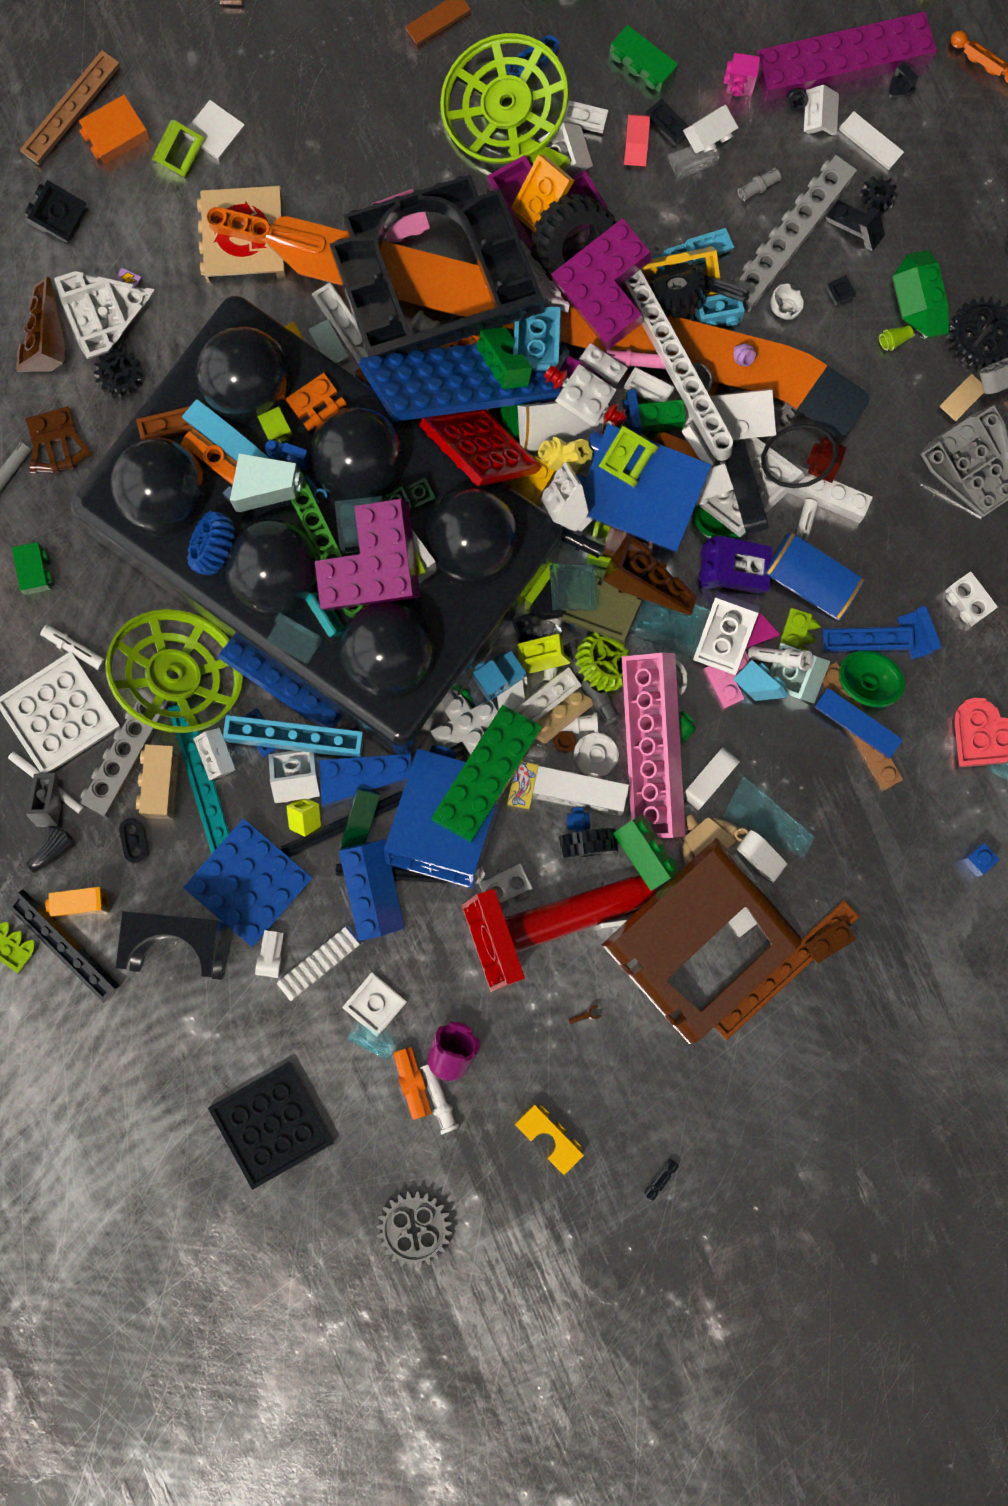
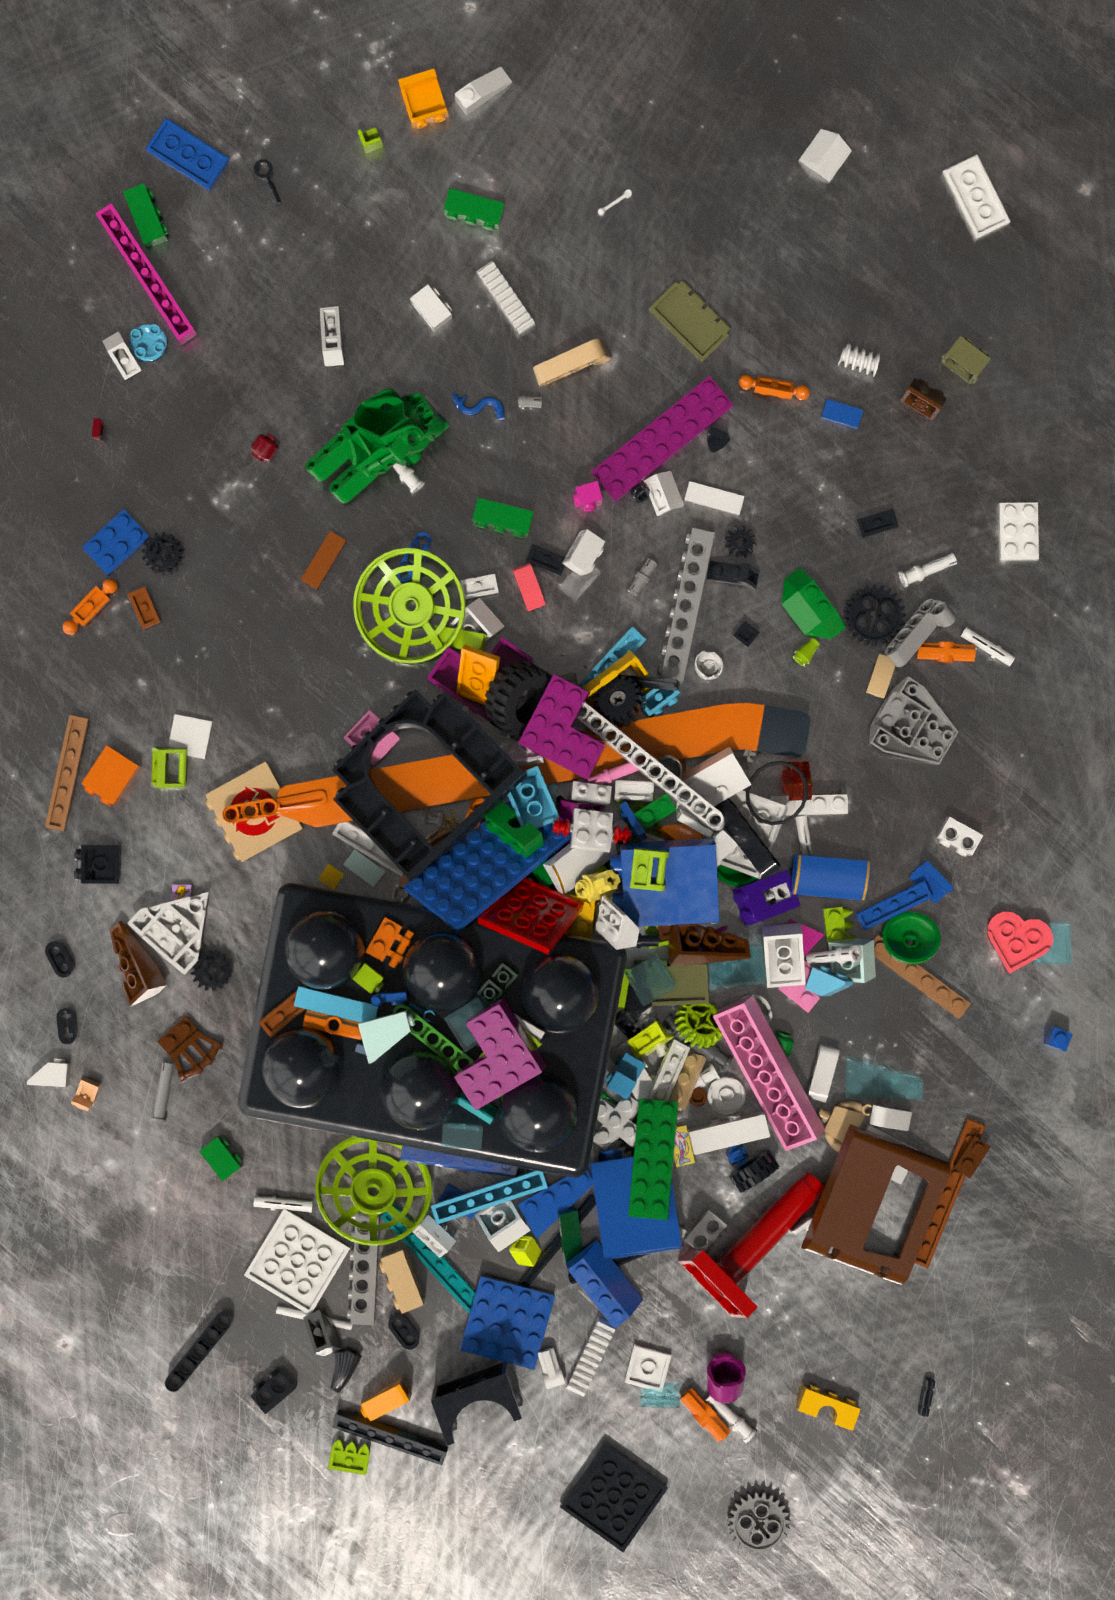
camera: 25 degrees left, 5 degrees up
blue gear [187,511,235,576] -> none
reddish brown hand [568,1005,601,1024] -> none
green brick [613,814,680,891] -> none
lavender plate [733,344,756,367] -> none
blue tile [814,688,903,759] -> none

